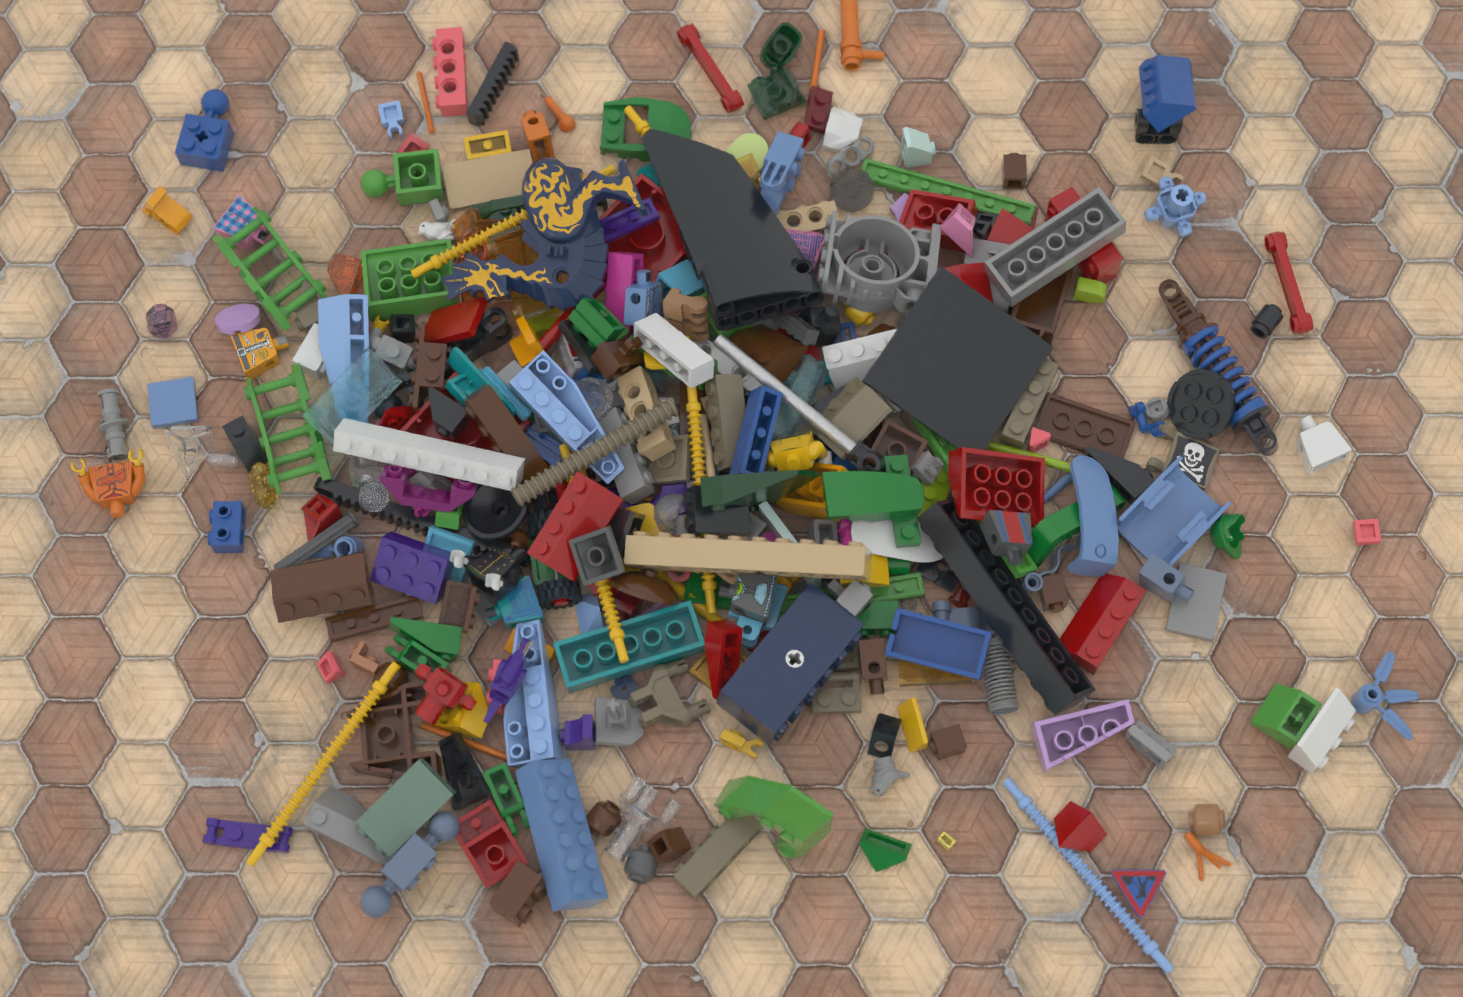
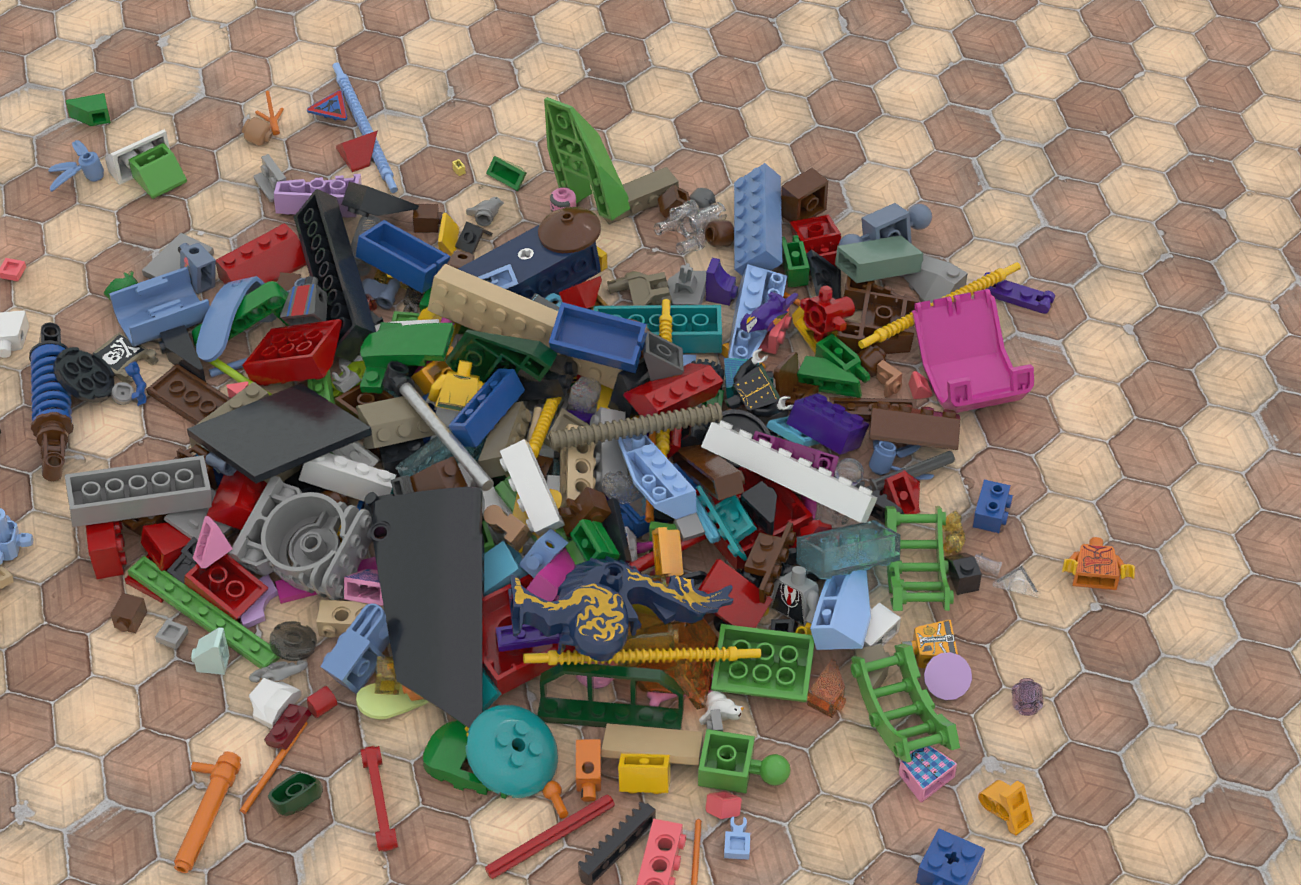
camera: 165 degrees left, 20 degrees down
light grey piece [97,388,128,461] -> none
medium blue tile [147,377,199,429] -> none
clear green slope [747,65,807,120] -> none
none -> green slope [65,93,111,126]
none -> light grey plate [155,619,189,650]
none -> black slope [341,182,419,217]
none -> teal brick [465,705,558,798]
none -> light blue slope [478,264,518,289]
none -> red axle [485,794,615,879]
none -> reddish brown dish [538,207,601,253]
none -> blue piece [549,302,648,373]
none -> dark pink windscreen [912,289,1034,413]

